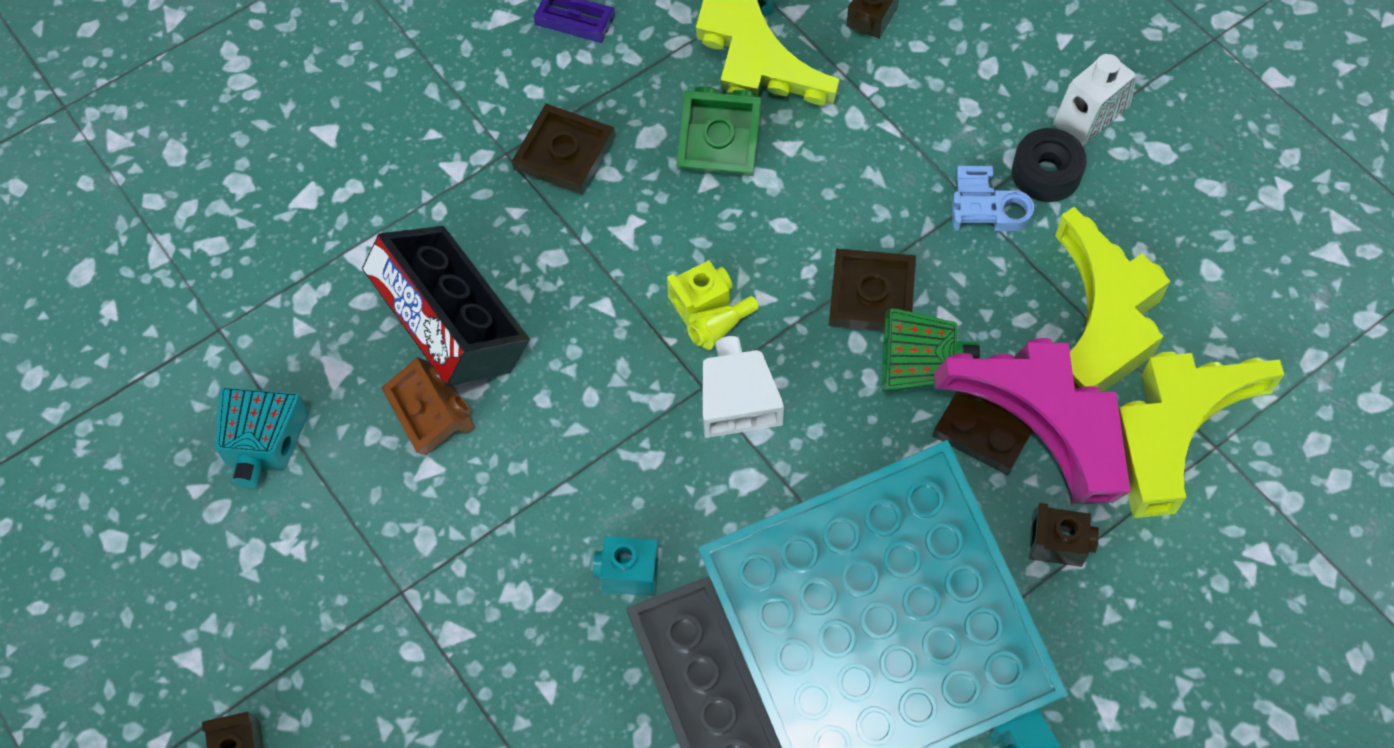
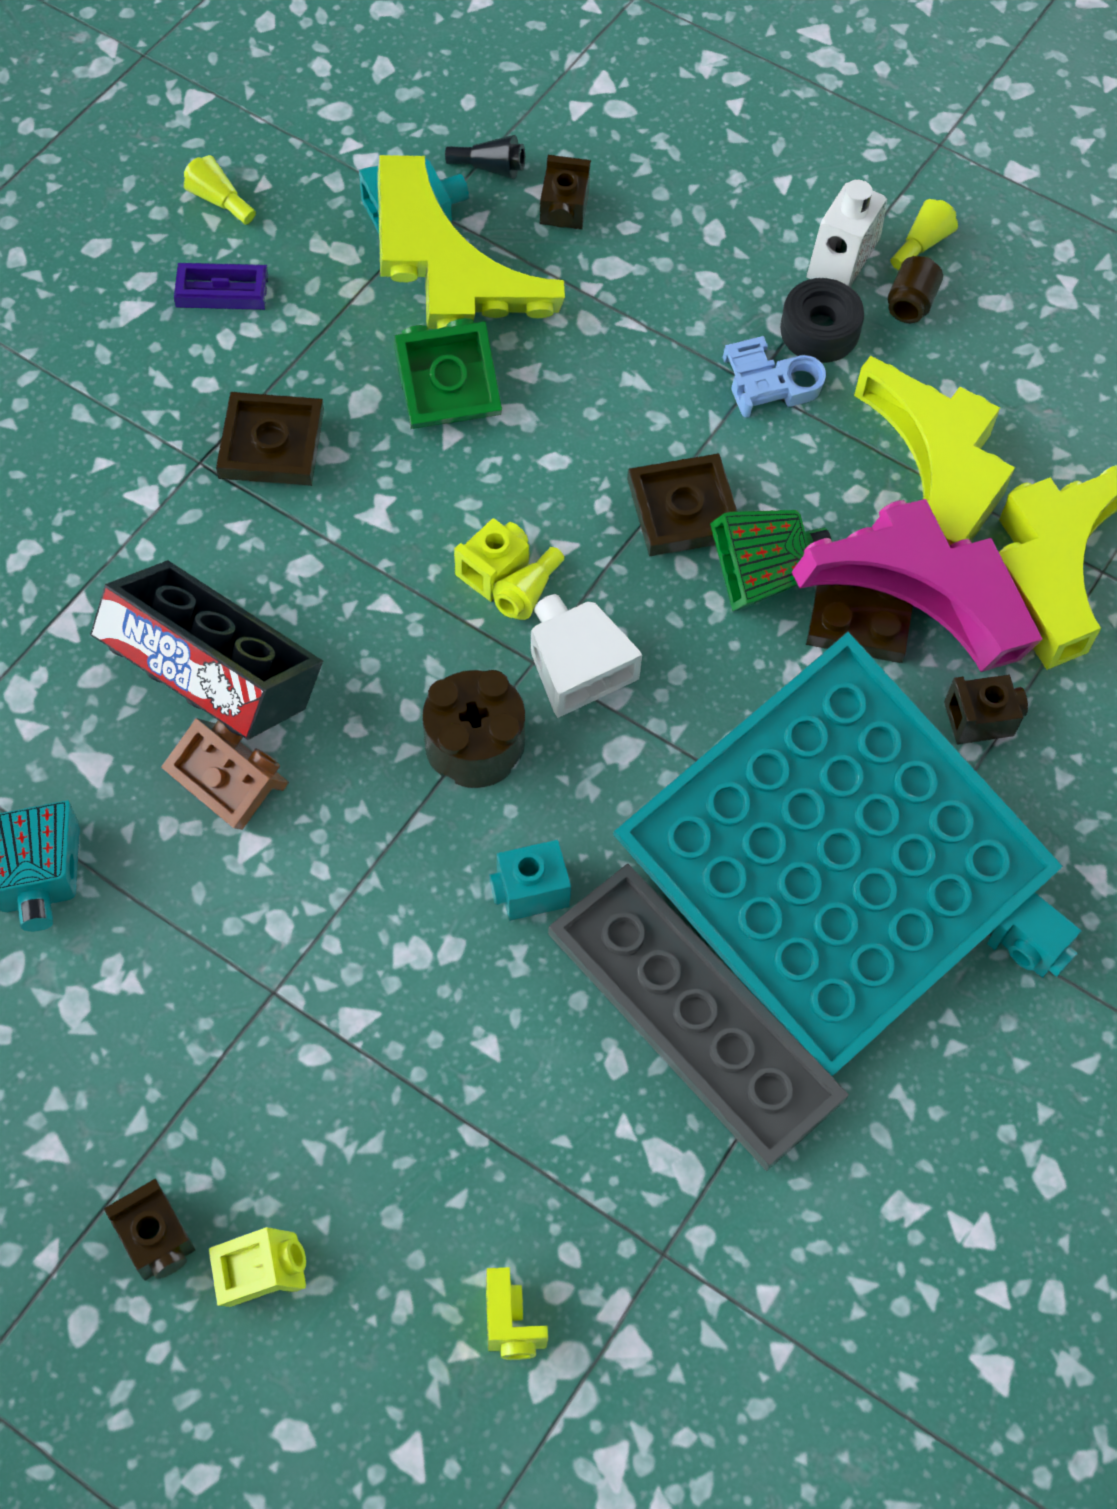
camera: 25 degrees left, 0 degrees up
none -> dark brown brick [423,670,525,788]
none -> dark brown brick [888,256,943,324]
none -> neon yellow cone [890,199,958,270]

